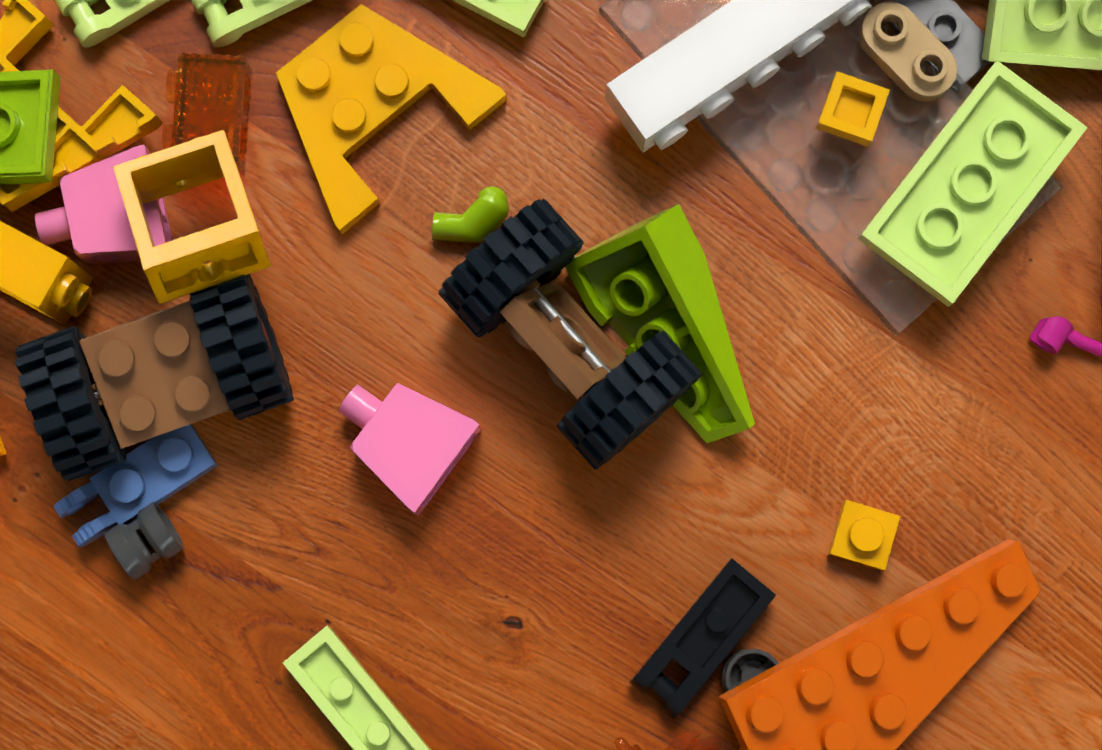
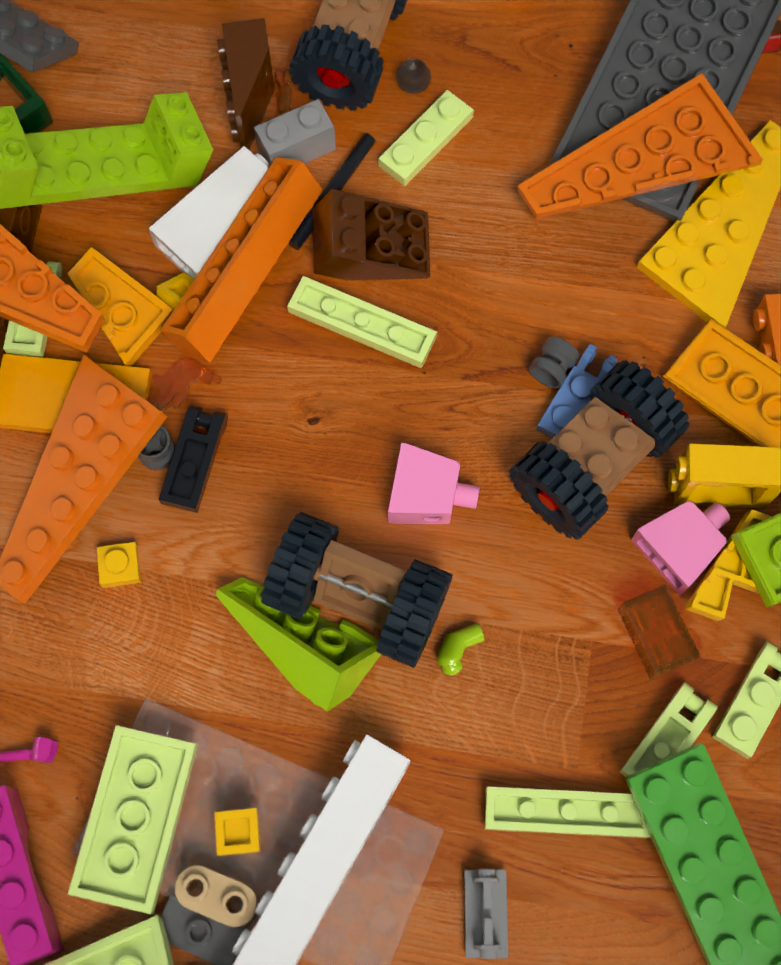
camera: 155 degrees right, 10 degrees down
yellow window [113,130,271,304] -> none
yellow wing [276,4,507,234] -> none

